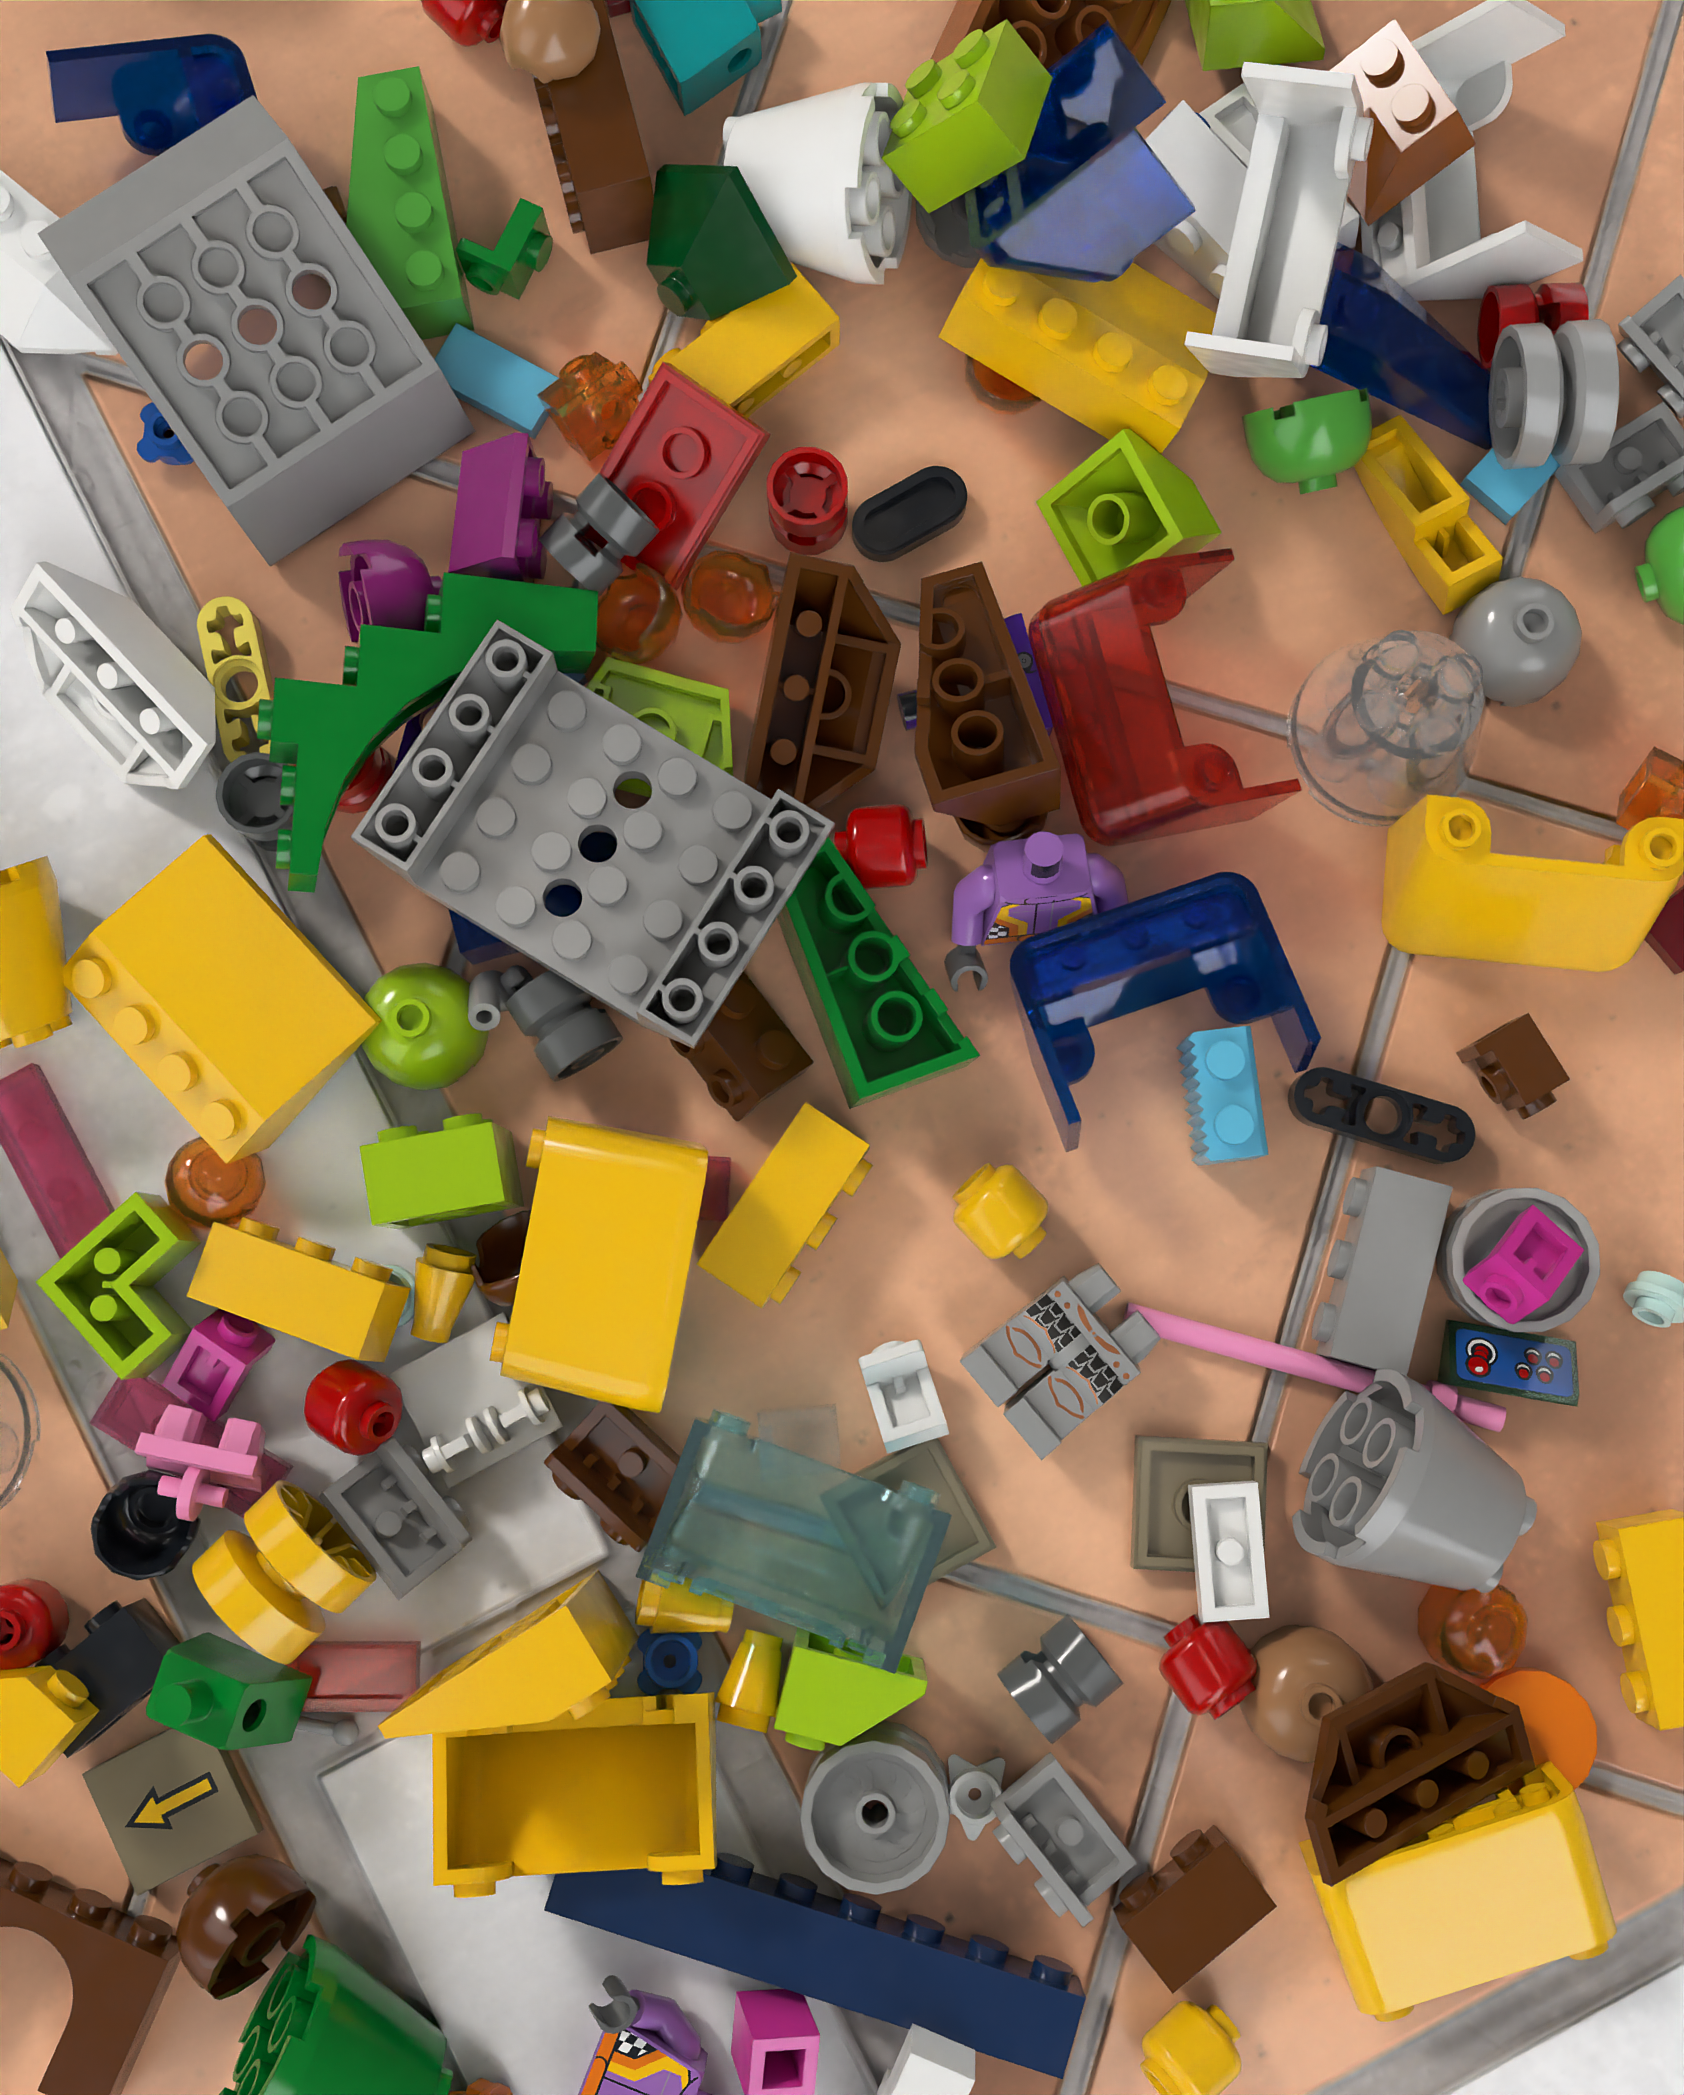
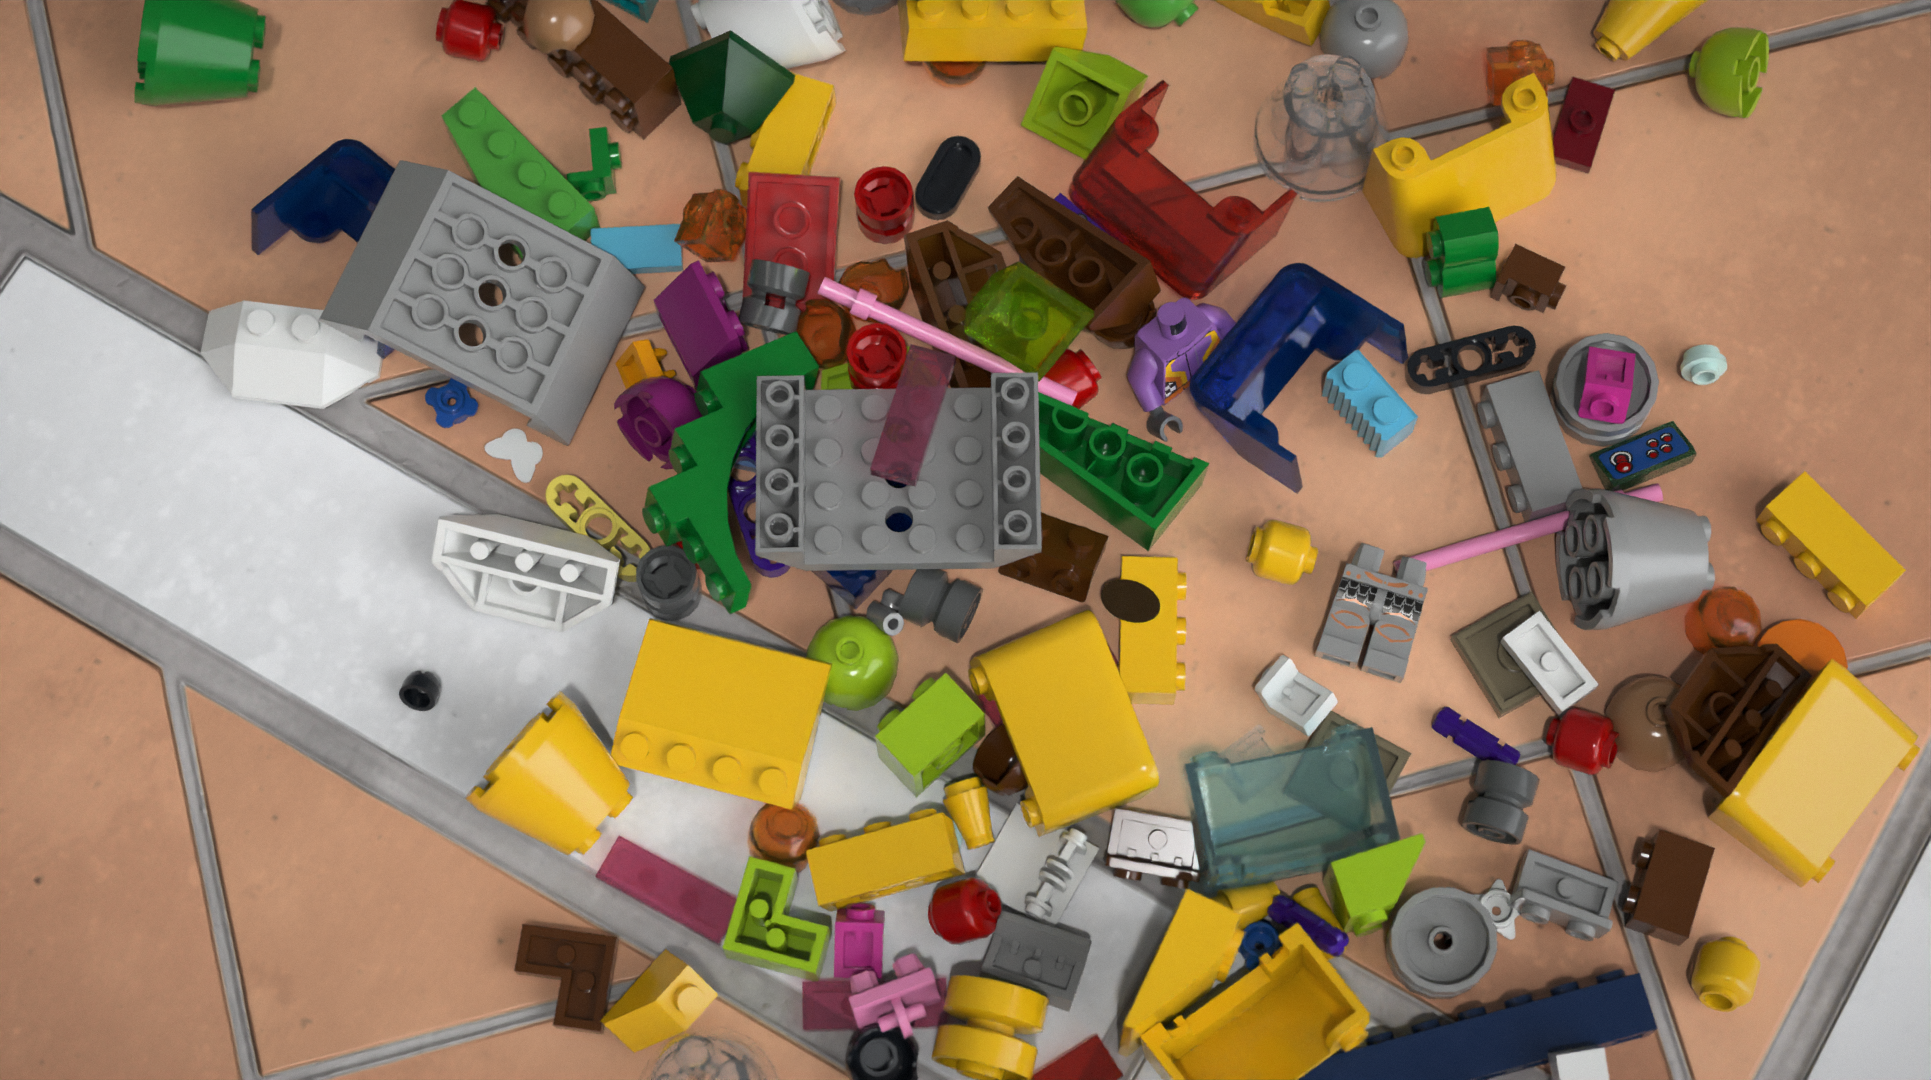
camera: 30 degrees left, 10 degrees down
none -> white sticker [484,428,543,483]
none -> light orange tile [615,339,676,390]
none -> bright pink bar [817,277,1077,406]
none -> red wheel [846,323,908,389]
none -> clear pink tile [870,344,956,487]
none -> clear neon green slope [964,261,1094,382]
none -> dark brown sticker [1101,580,1160,623]
none -> dark purple axle [1267,895,1349,957]
none -> green brick [1425,207,1499,299]
none -> dark purple axle [1432,707,1521,765]

